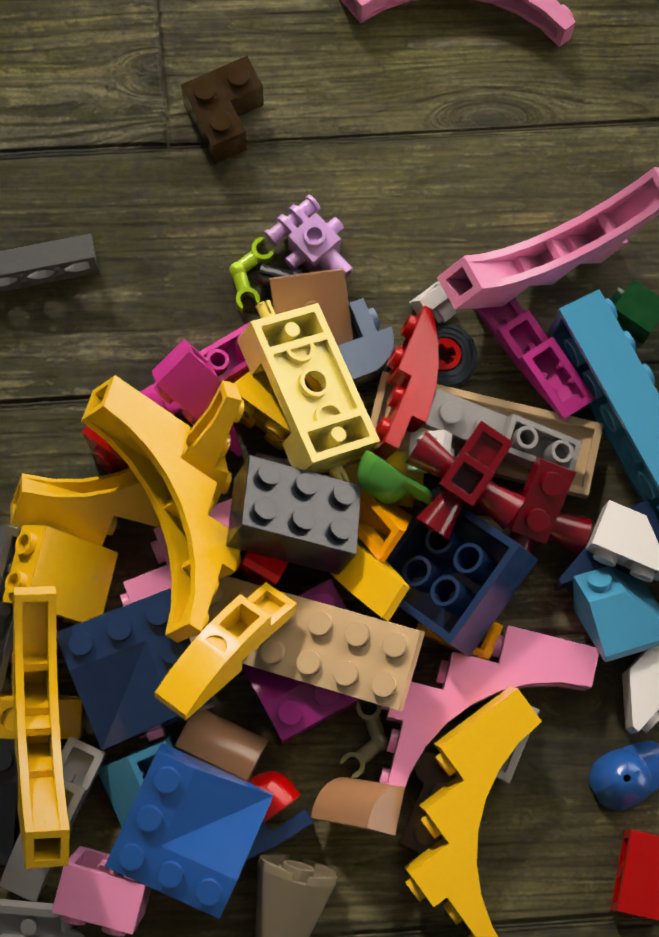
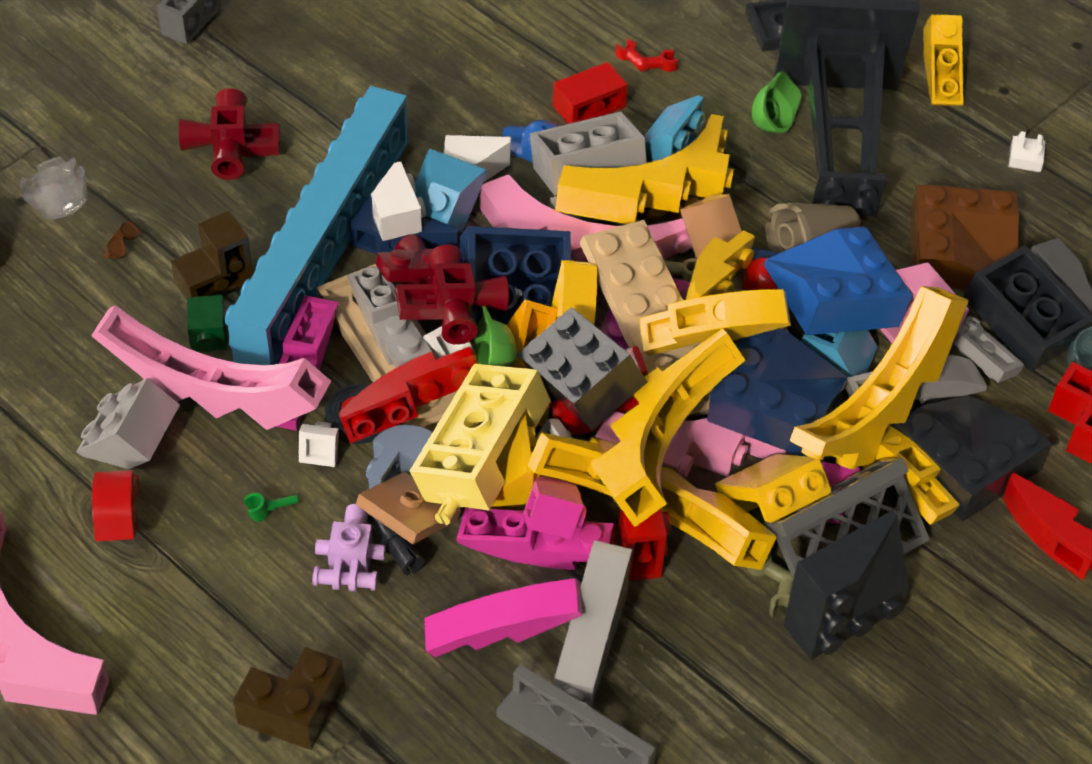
camera: 130 degrees left, 25 degrees down
lime arm [229,237,275,313] -> none
none -> light grey slope [76,378,180,469]
none -> red brick [92,470,140,542]
none -> green hand [244,493,299,522]
none -> dark pink slope [425,578,583,658]
none -> light grey brick [530,112,646,195]
none -> light grey slope [554,540,632,708]
none -> dark azure slope [644,95,705,163]
none -> yellow slope [686,230,755,300]

